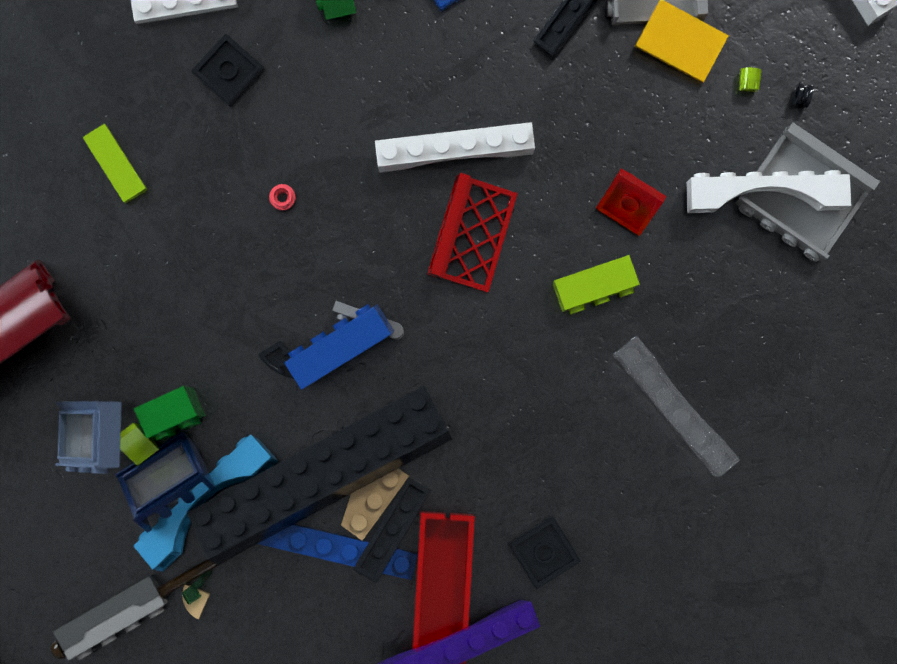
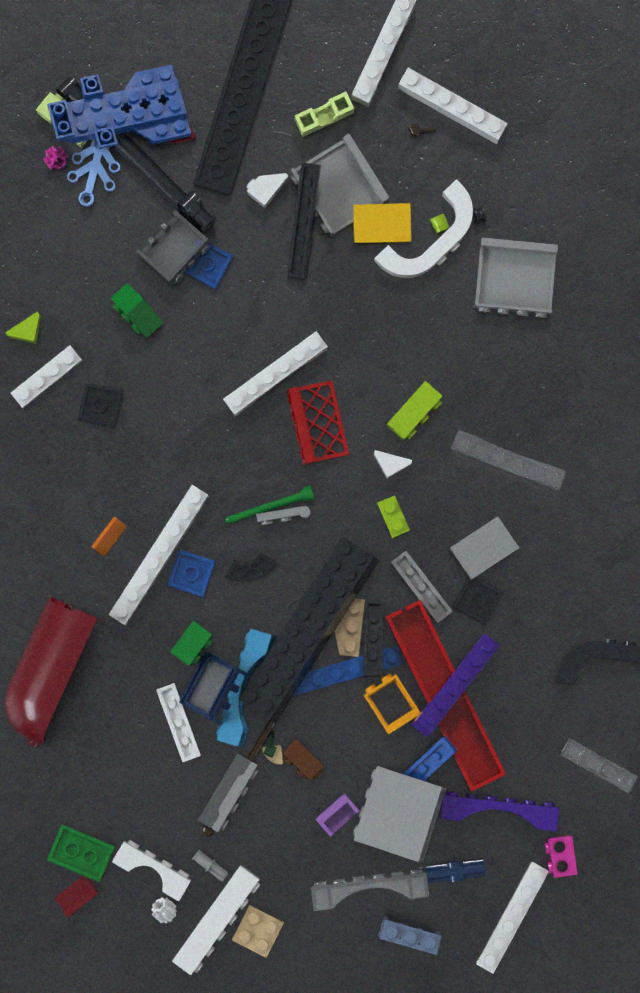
camera: 25 degrees left, 0 degrees up
sand blue window [55,401,121,473] -> none
lime tile [83,124,147,204] -> none
lime slope [120,423,159,466] -> none
coral plate [269,184,296,211] -> none
blue brick [284,304,394,390] -> none
red bracket [596,168,667,236] -> none
white arch [686,170,851,213] -> none
none -> orange slope [92,517,127,556]
none -> white brick [109,485,209,626]
none -> white plate [156,683,201,762]
none -> blue tile [167,549,216,598]
none -> green piece [225,485,315,524]
none -> reddish brown brick [283,739,324,780]
none -> light orange window [363,673,420,734]
none -> white arch [374,179,473,278]
none -> white slope [374,450,412,479]
none -> lime plate [377,495,410,538]
none -> light grey plate [391,551,453,623]
none -> light grey tile [450,516,519,580]

